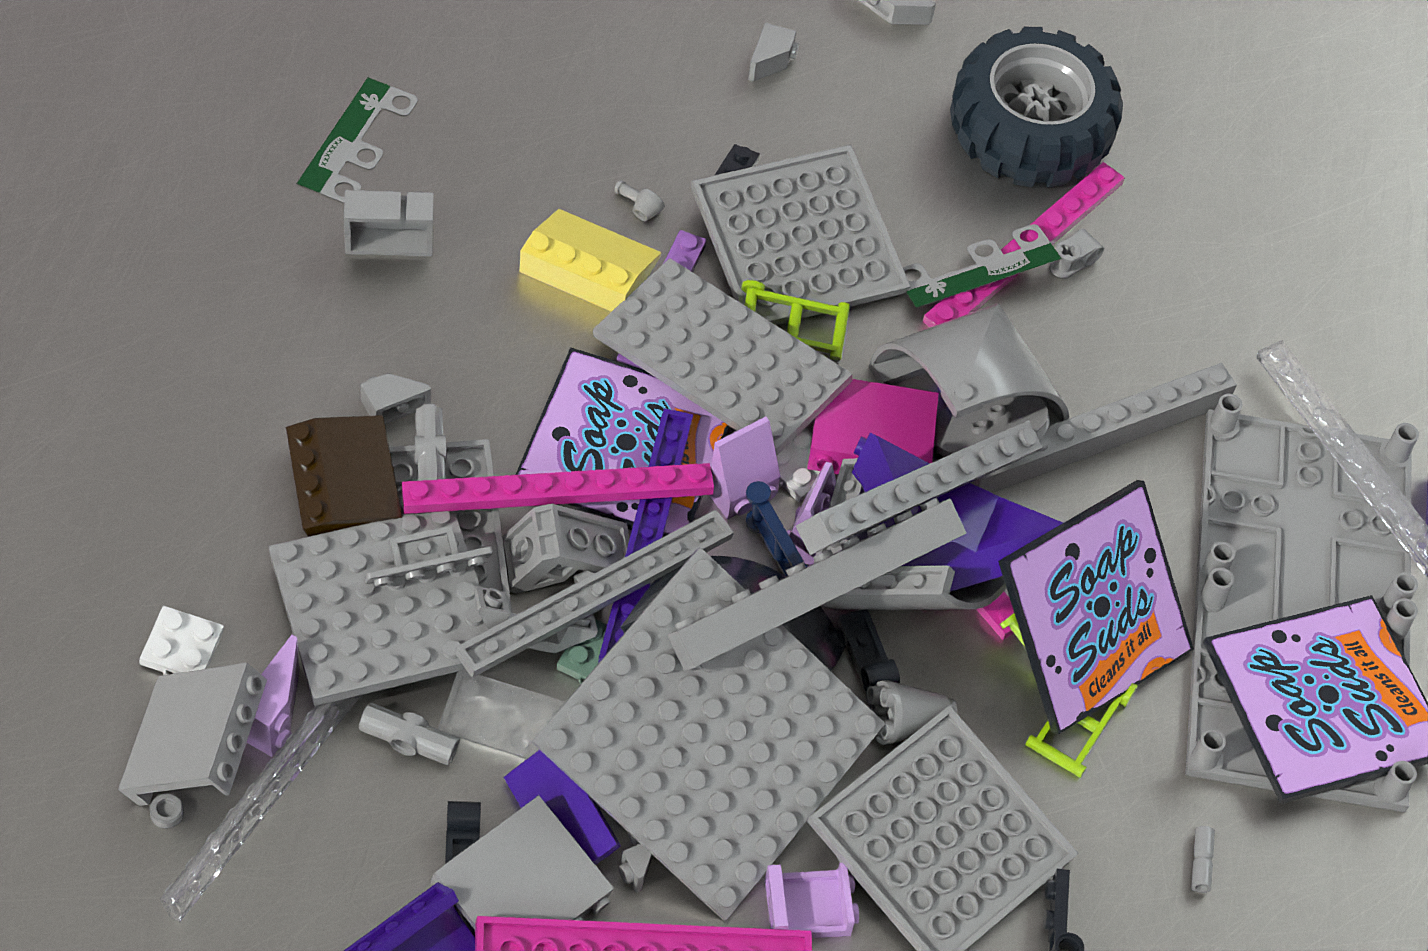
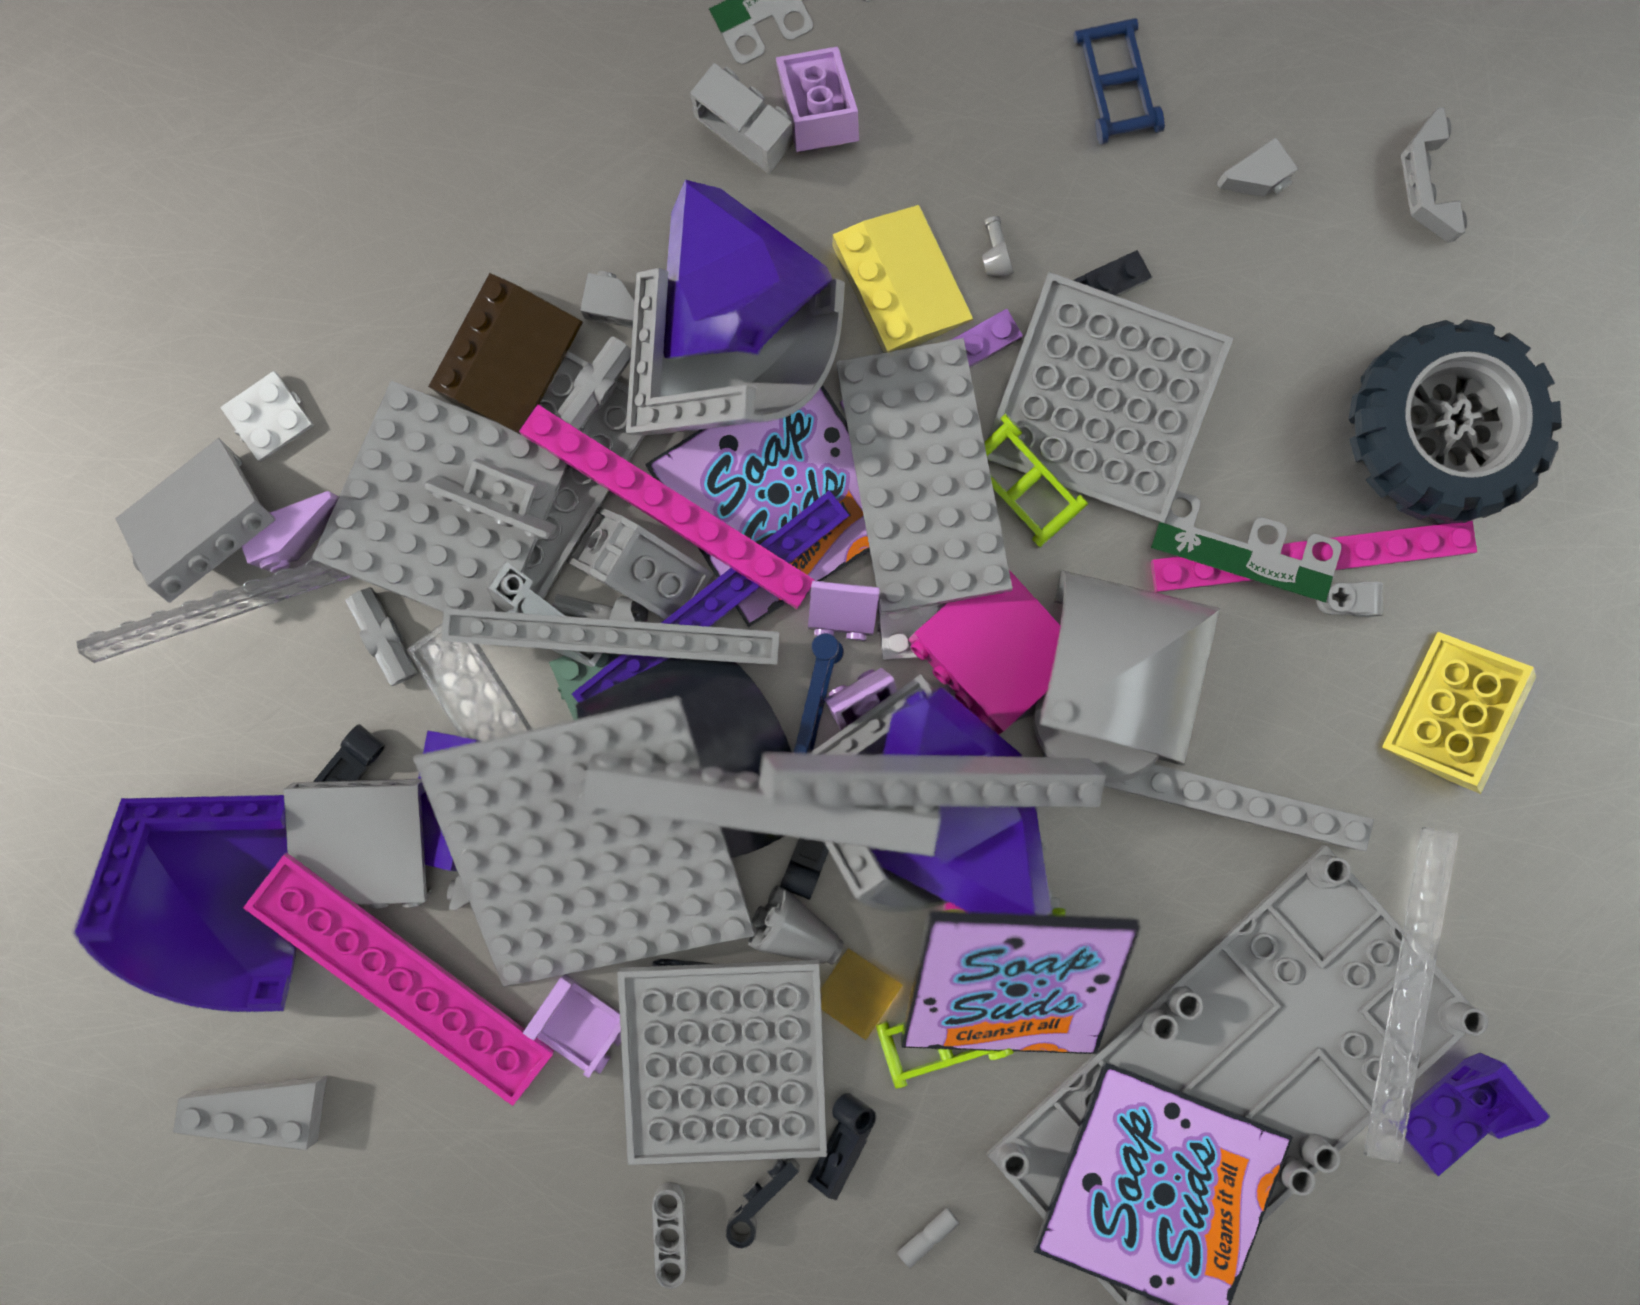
camera: 45 degrees right, 30 degrees up
none -> light grey panel [626,268,845,436]
none -> dark purple panel [663,179,832,359]
none -> lavender slope [776,47,859,152]
none -> black plate [807,1093,876,1200]
none -> clear yellow tile [820,947,903,1040]
none -> dark blue piece [1074,18,1165,145]
none -> light yellow slope [1382,632,1536,794]

